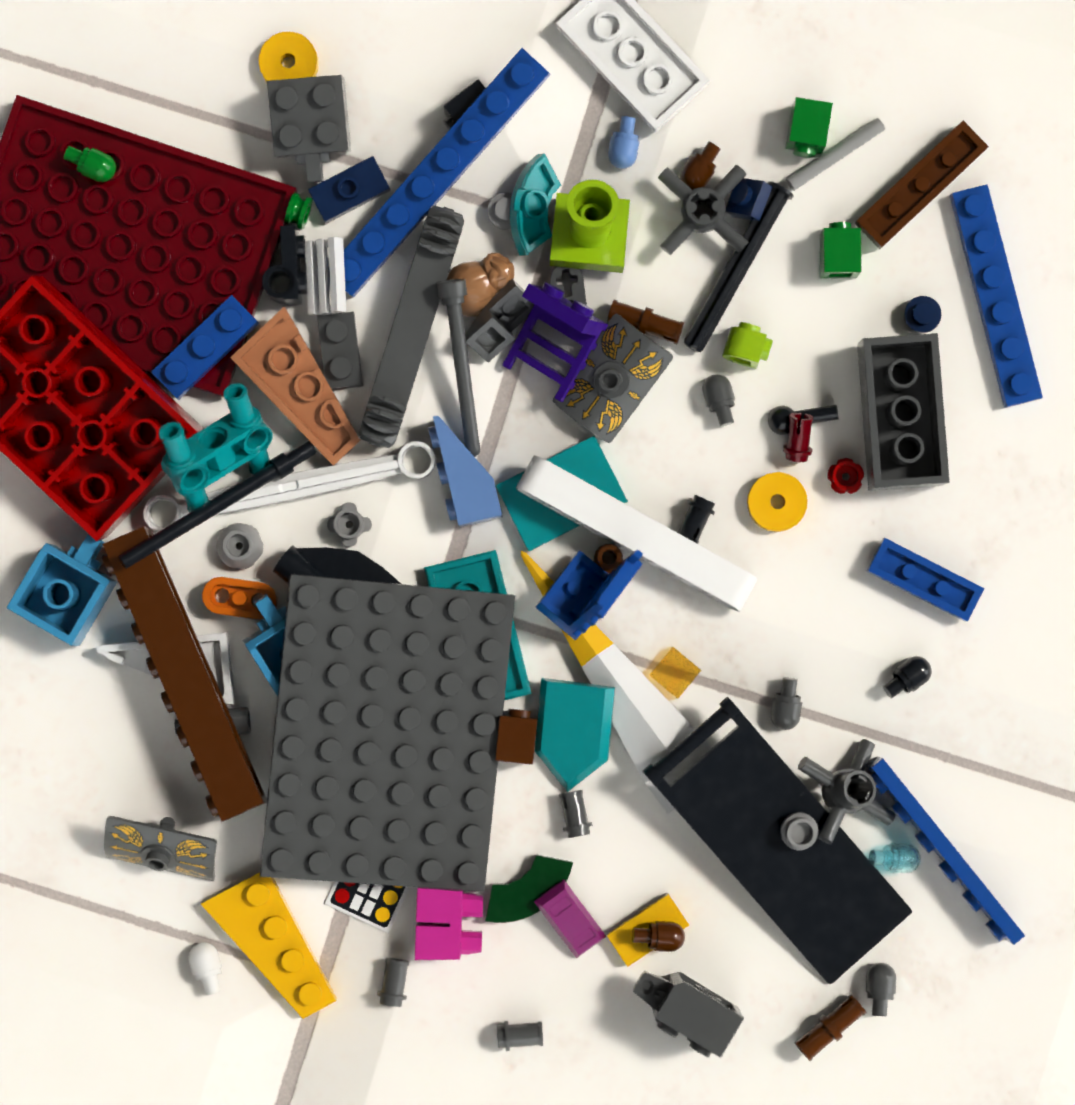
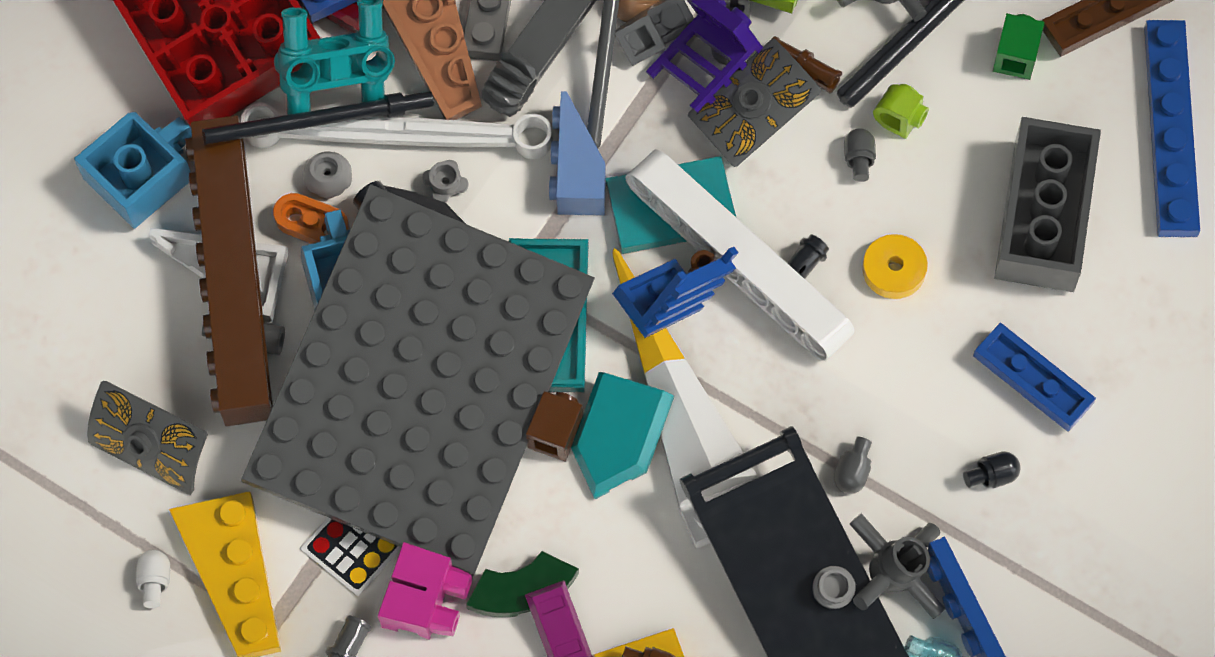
camera: 15 degrees right, 20 degrees down
dark grey pin [559,790,593,838] -> none
clear yellow tile [649,647,702,699] -> none
black bar [768,405,839,435] -> none
dark red pin [783,413,813,462] -> none
red plate [827,458,864,494] -> none
dark blue plate [904,296,942,333] -> none

